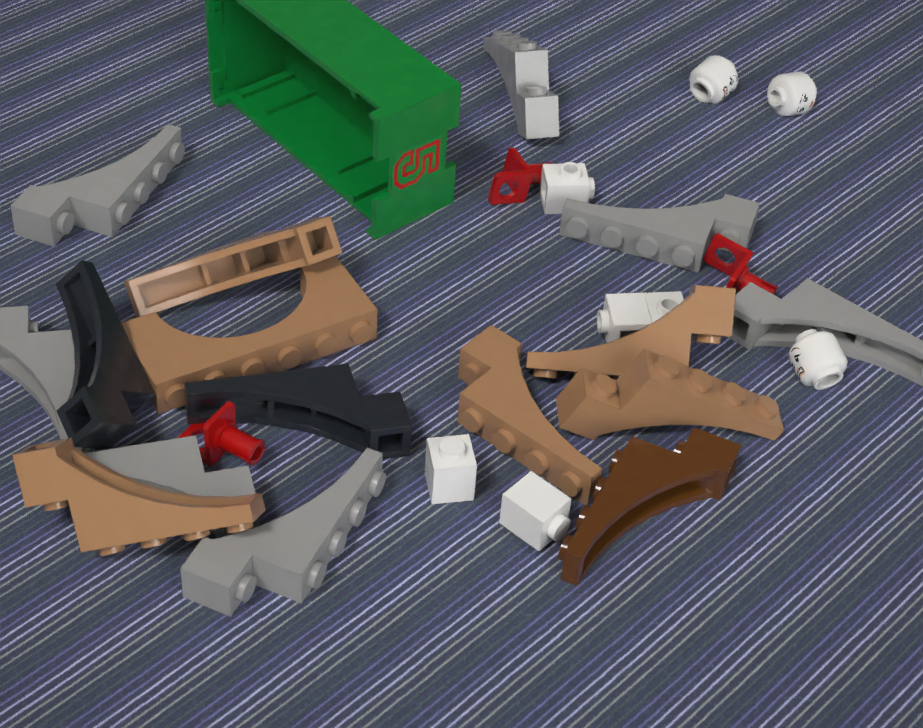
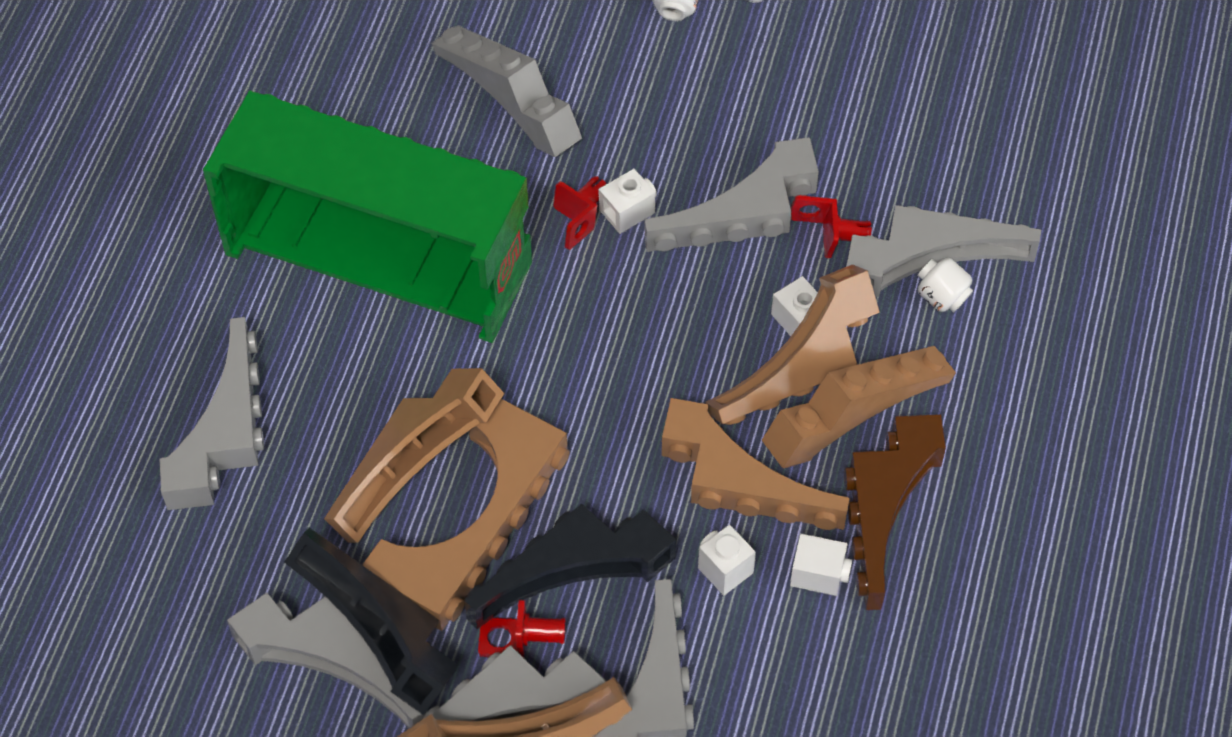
camera: 25 degrees left, 15 degrees up
white brick [597,293,652,343] -> none

